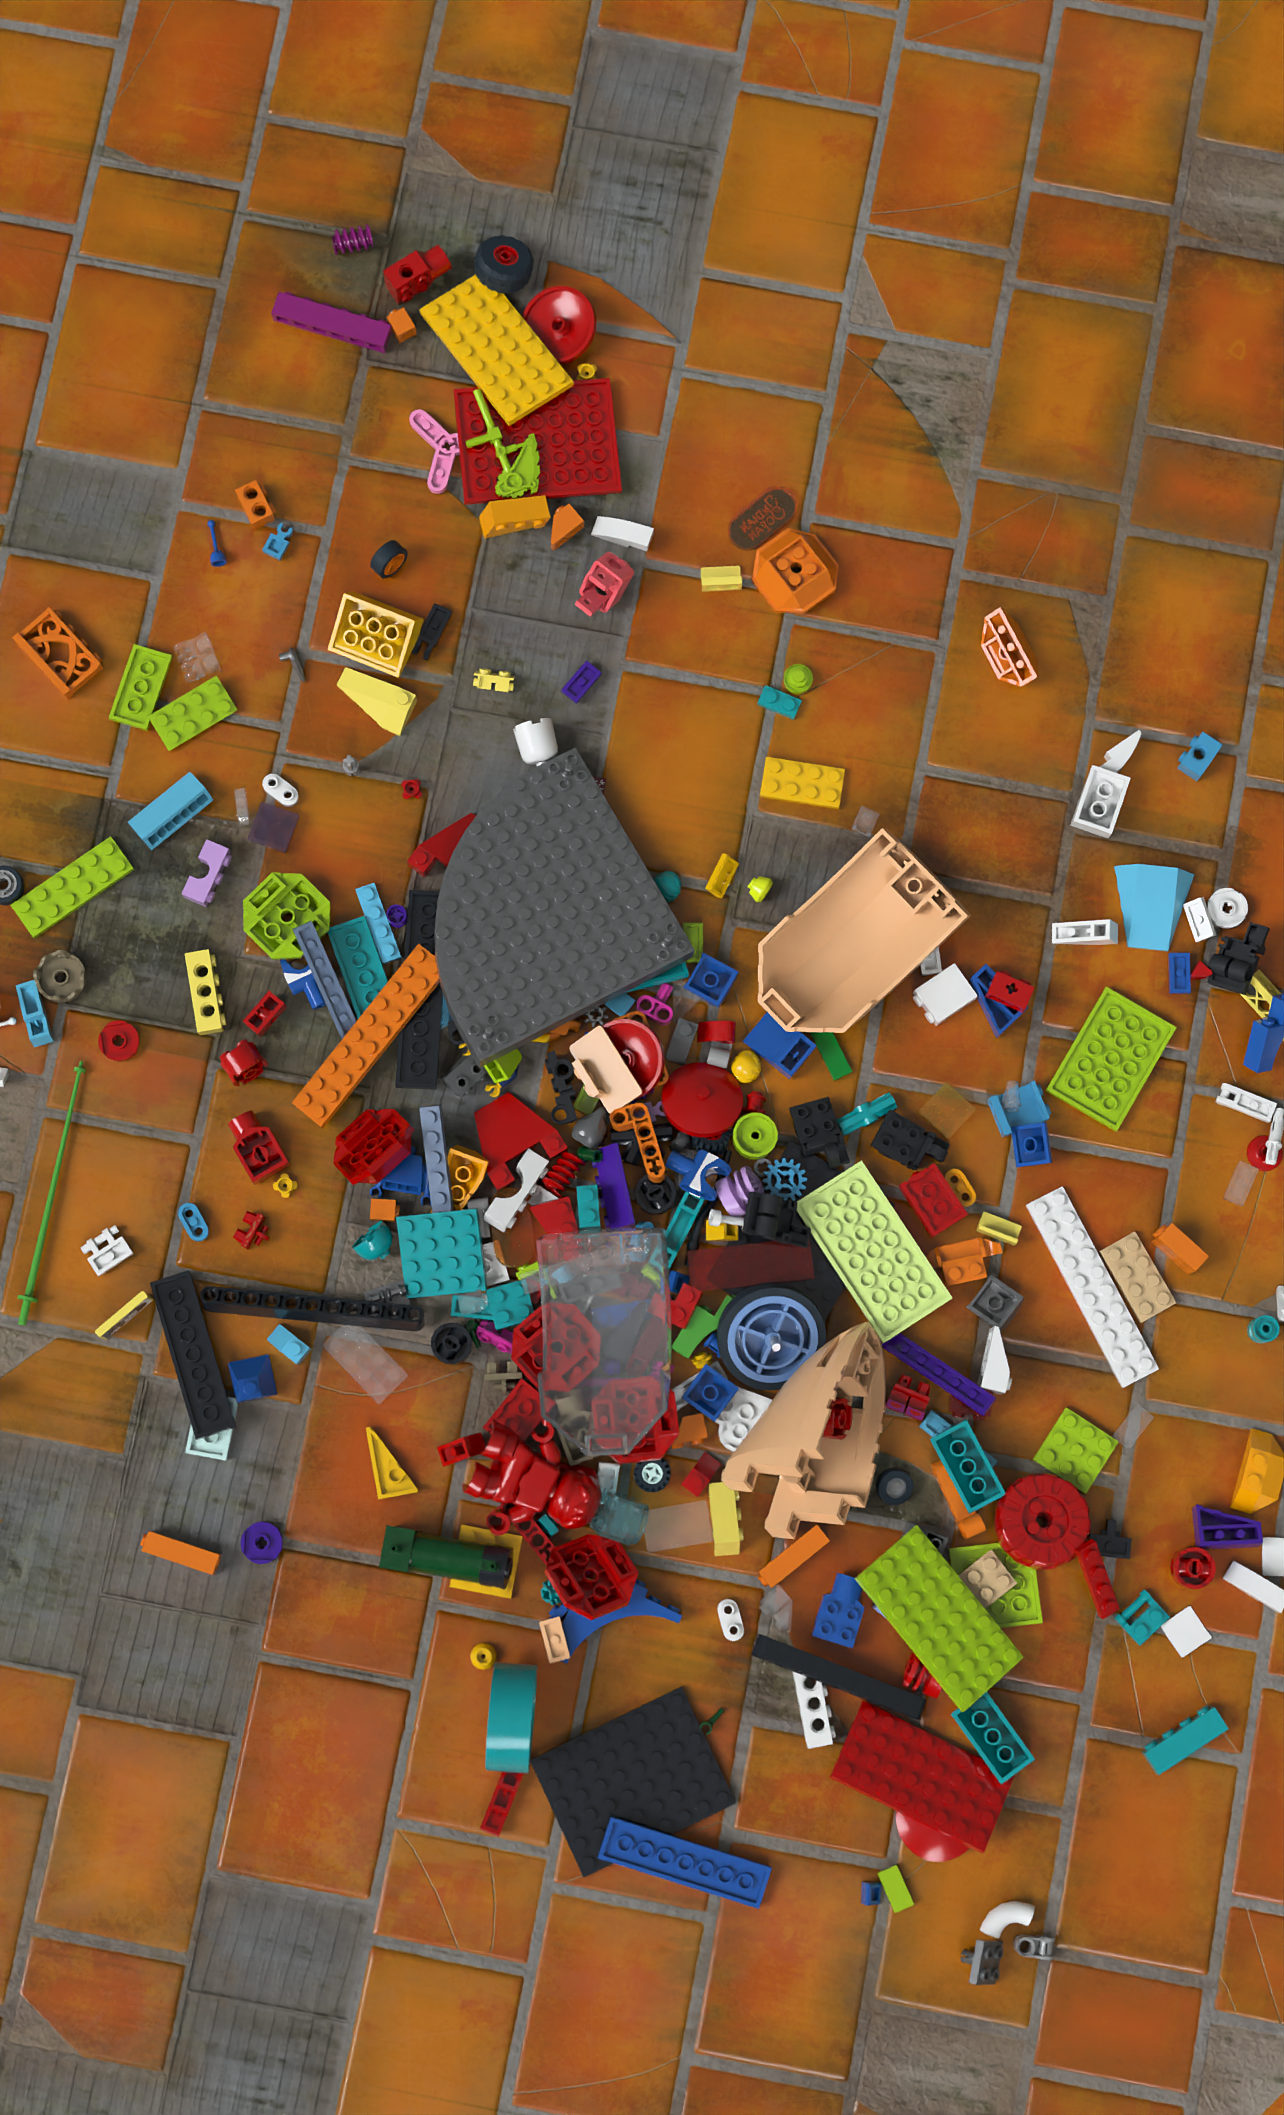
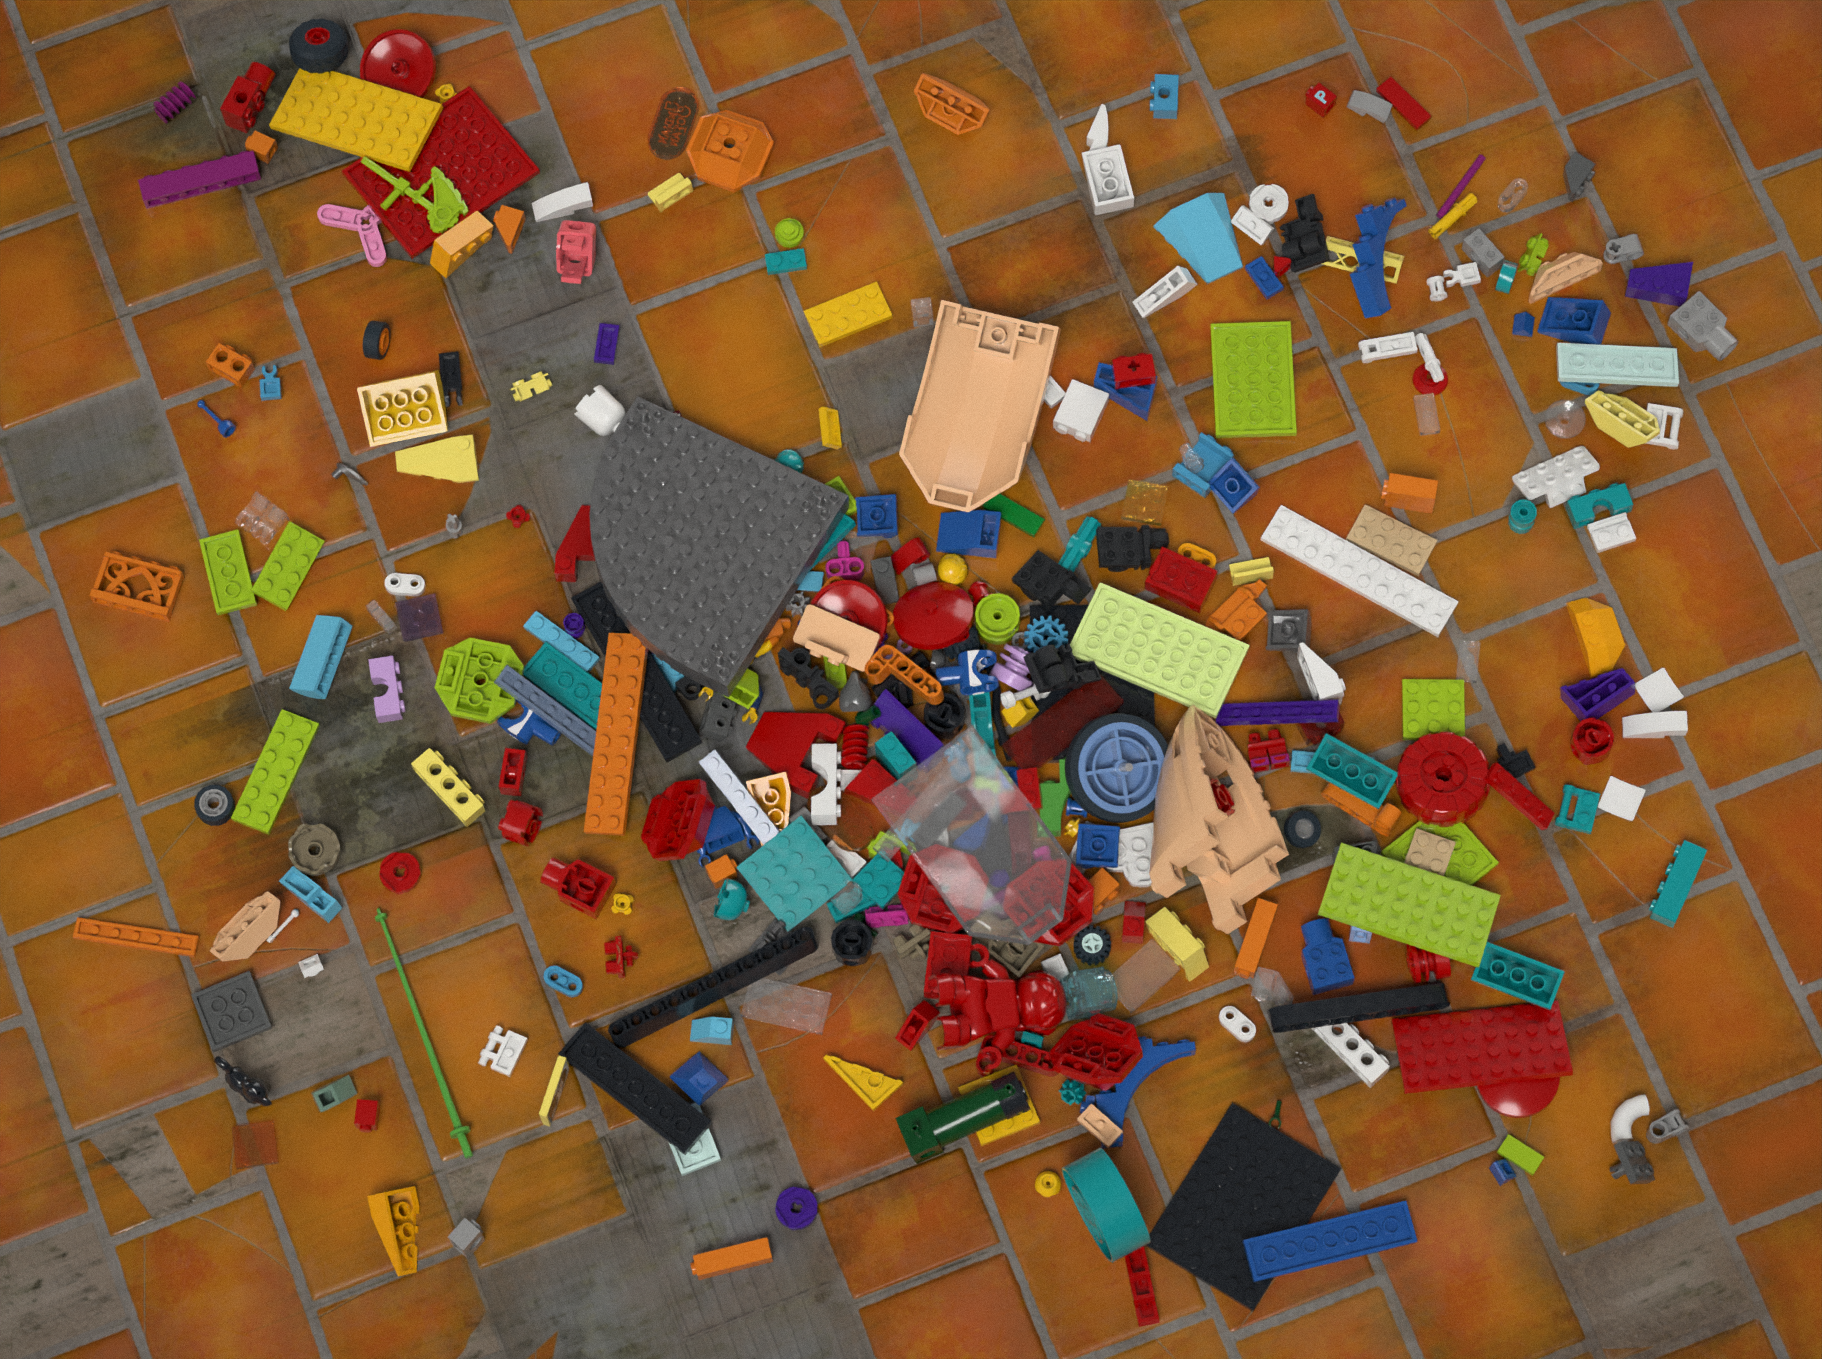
camera: 25 degrees left, 10 degrees down
neon yellow cone [748,876,773,902] -> none

